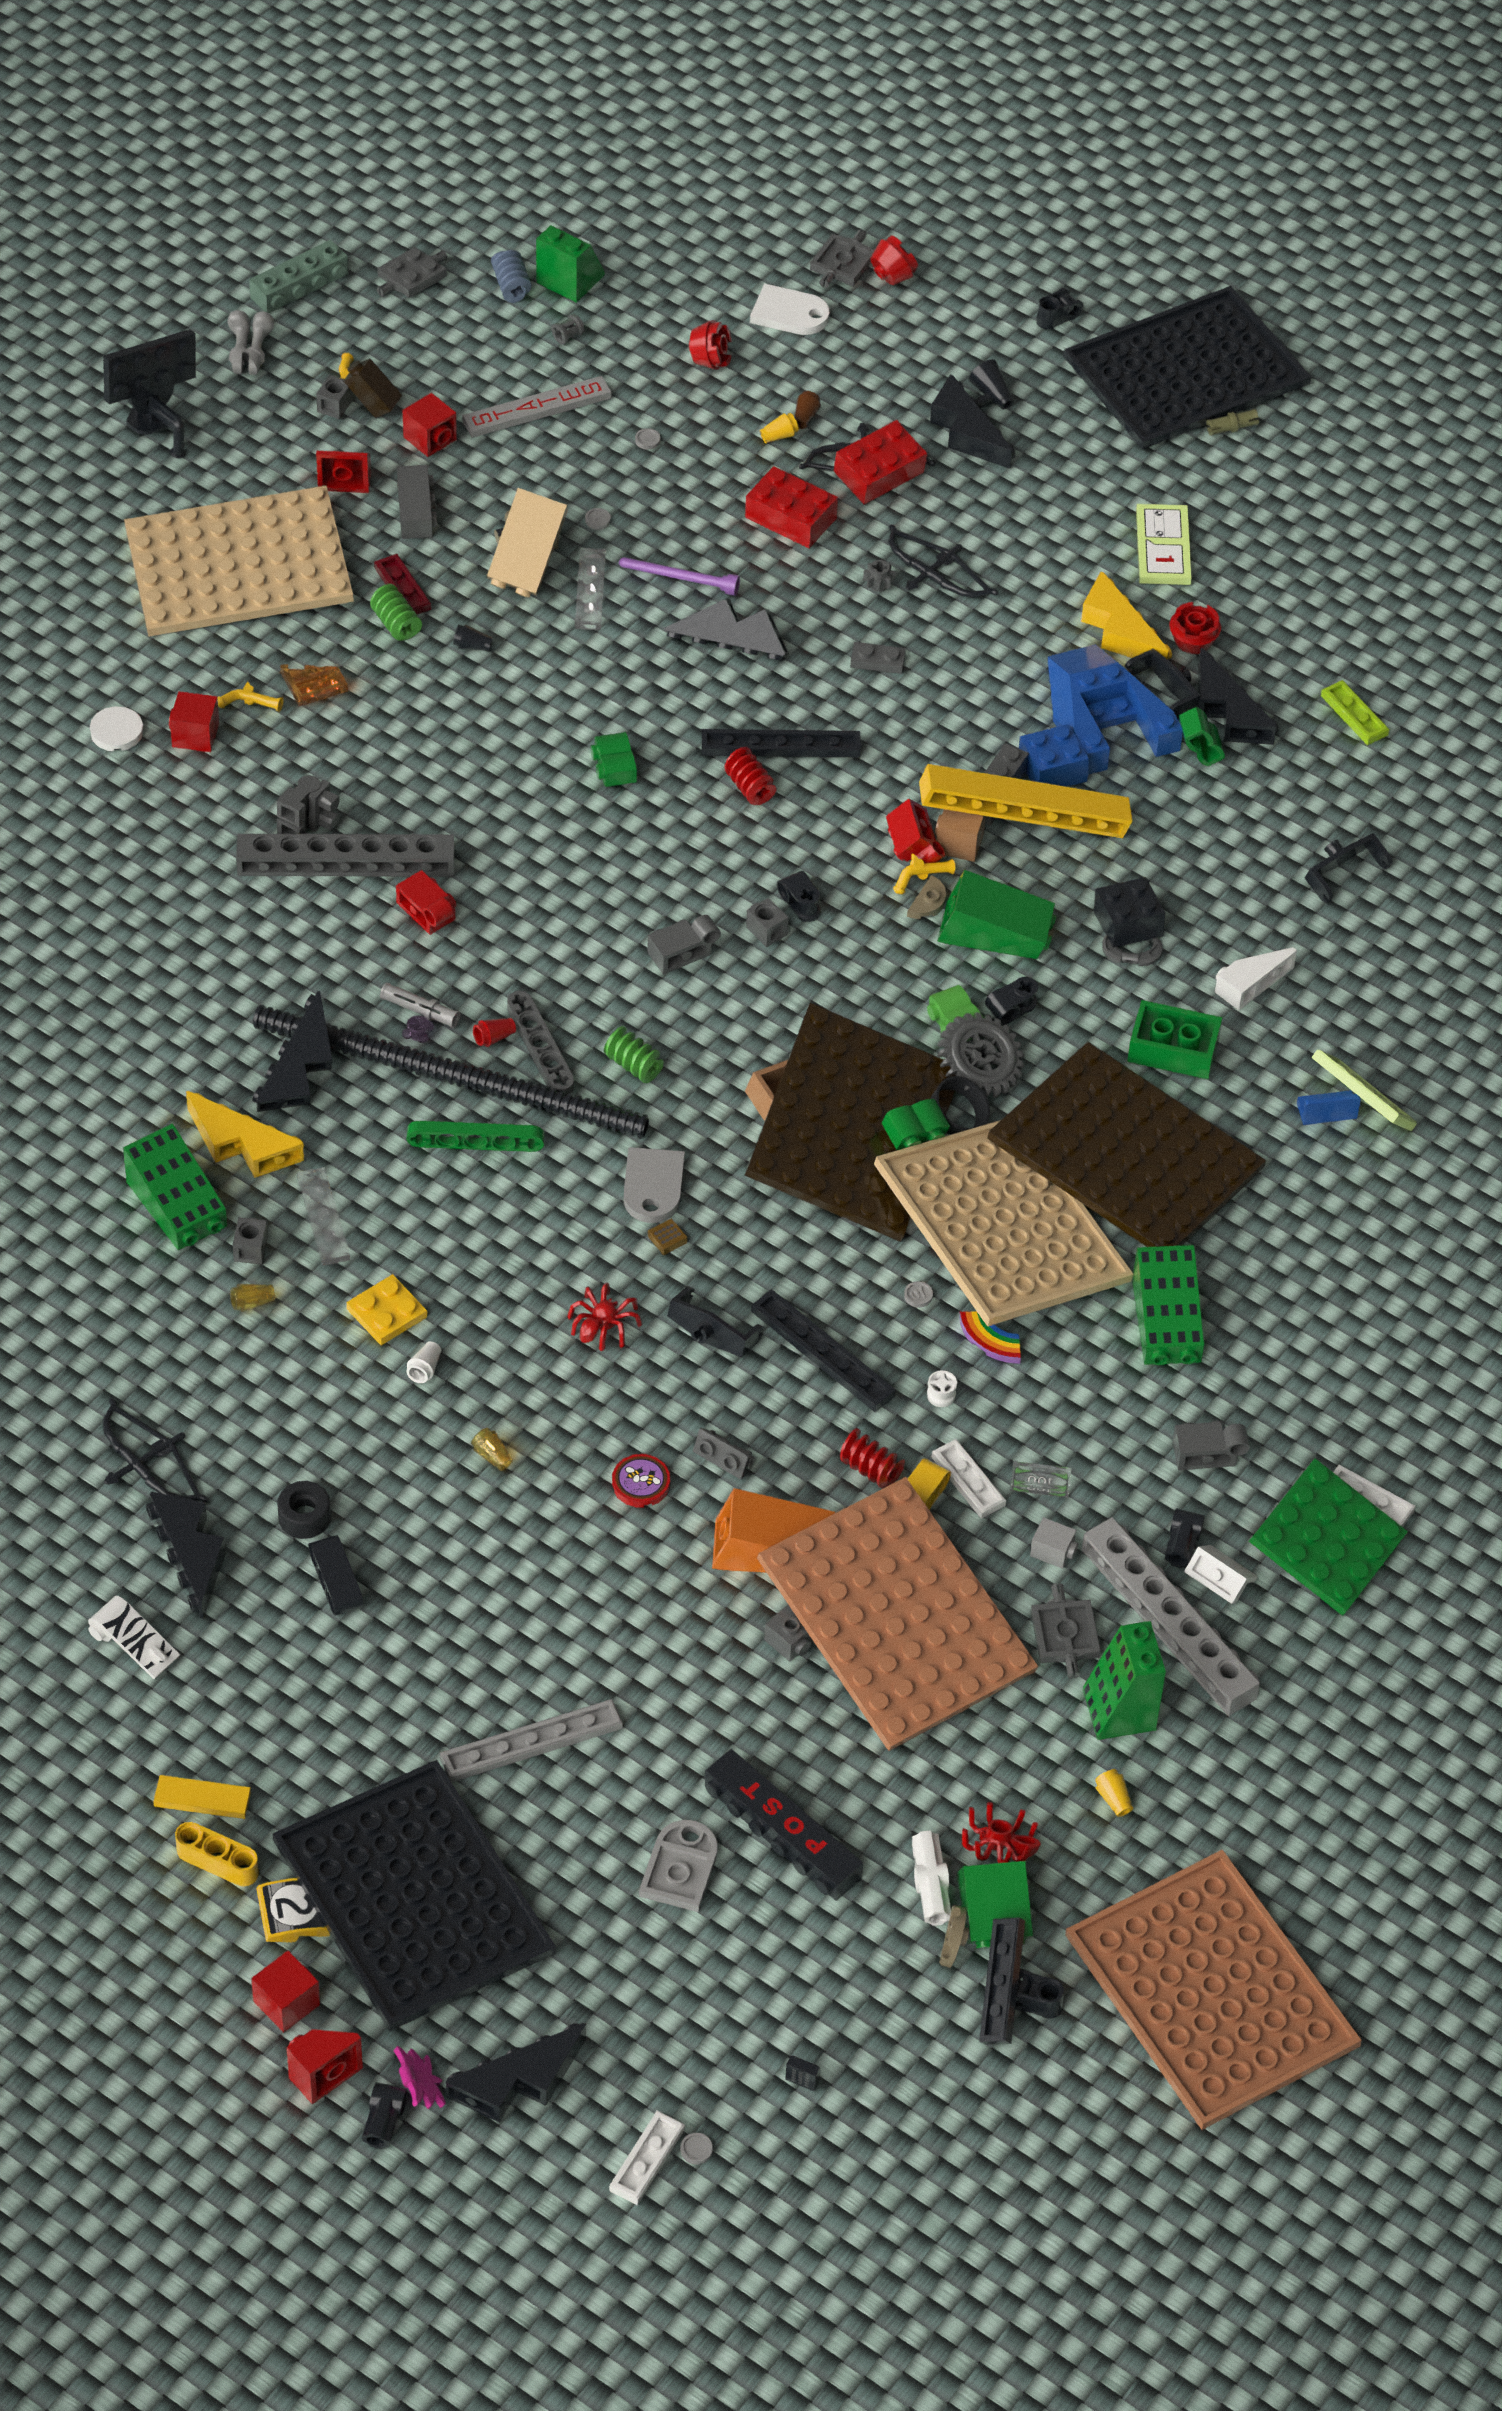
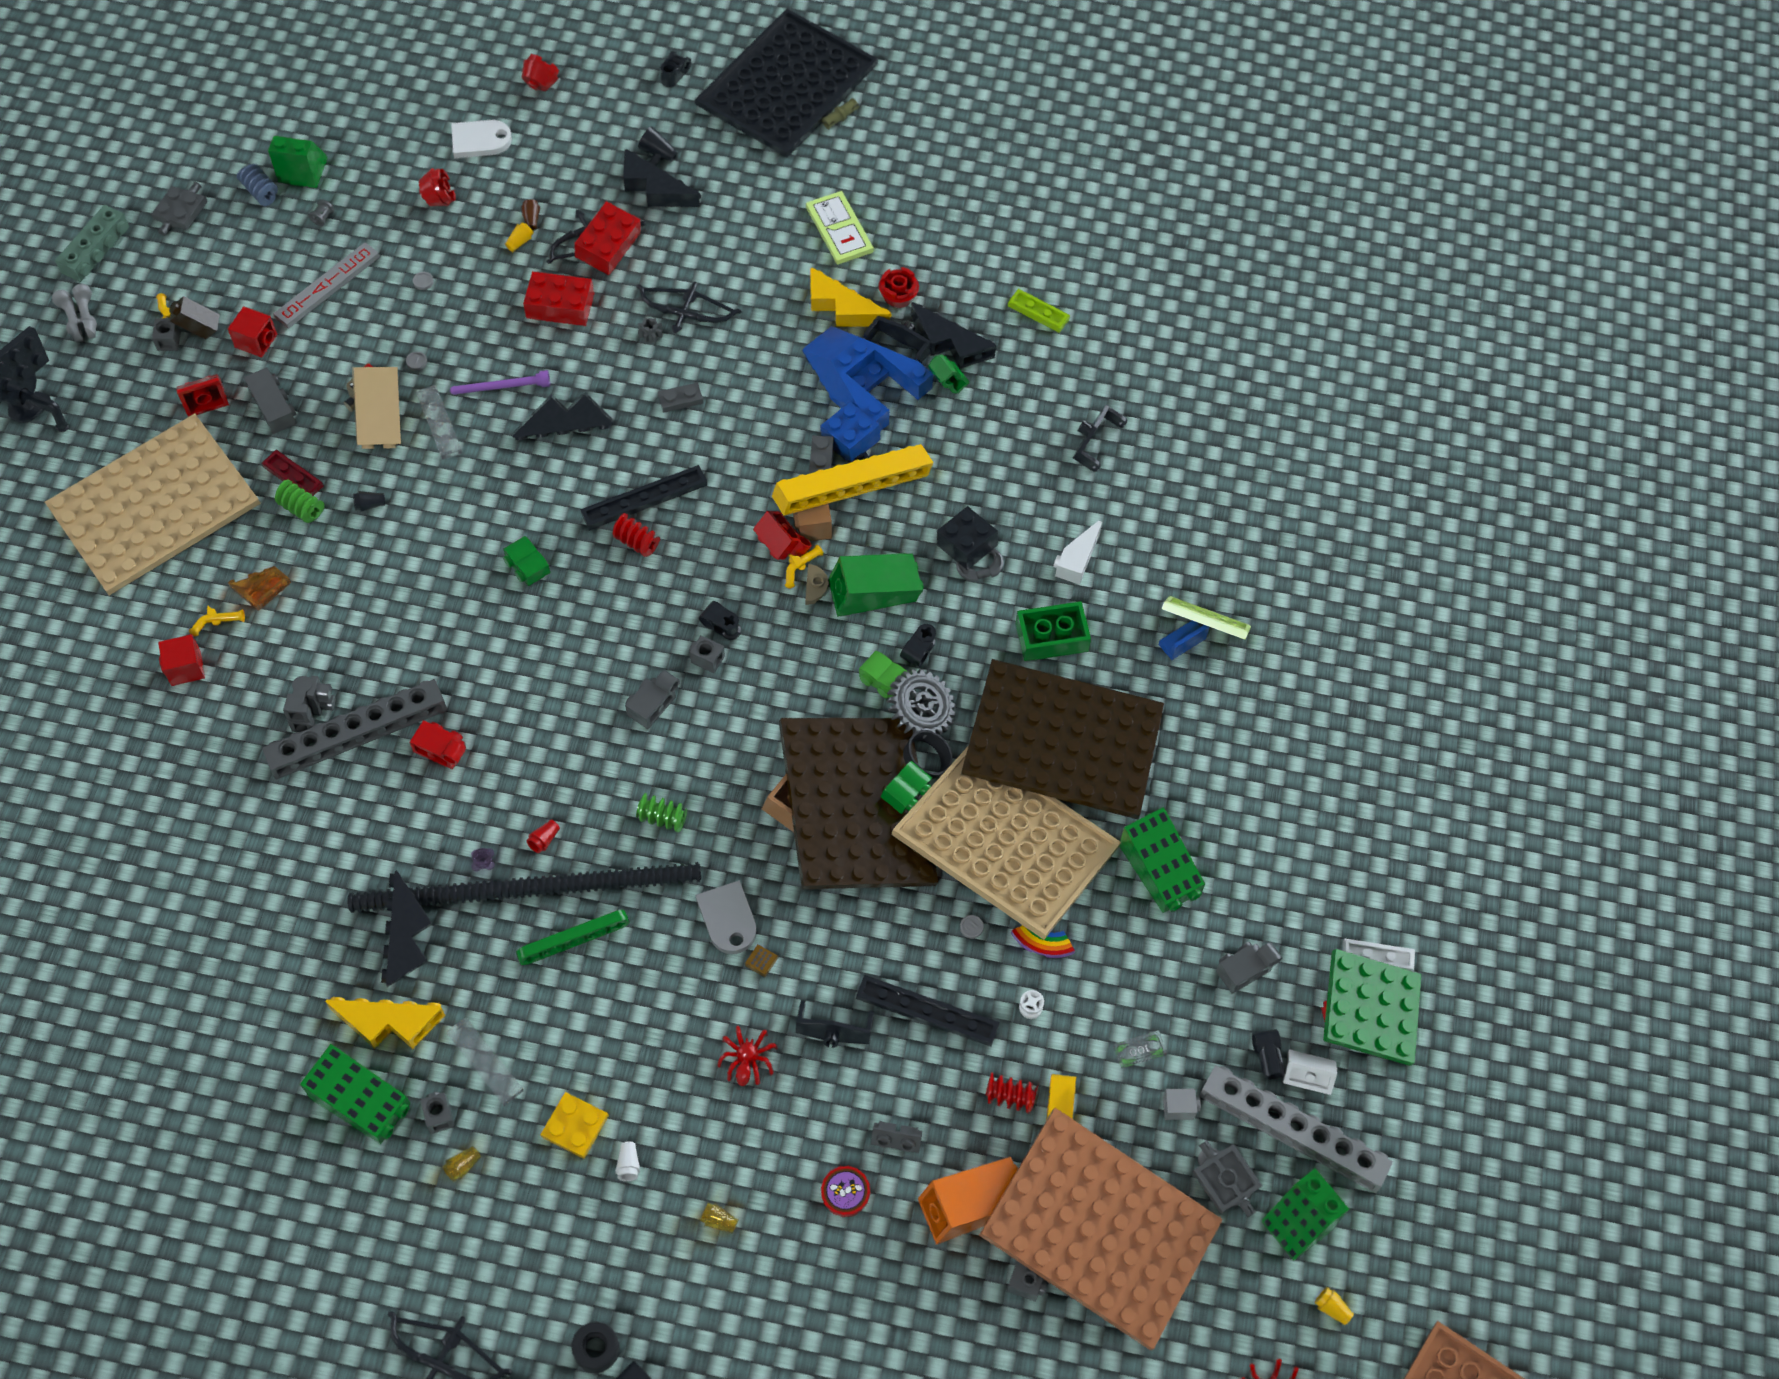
camera: 25 degrees left, 10 degrees up
white tile [90,706,143,751] -> none
light grey pin [380,982,460,1028] -> none
dark grey beam [507,991,574,1095] -> none
dark grey plate [810,230,875,288] -> none
white tile [931,1439,1006,1519] -> none

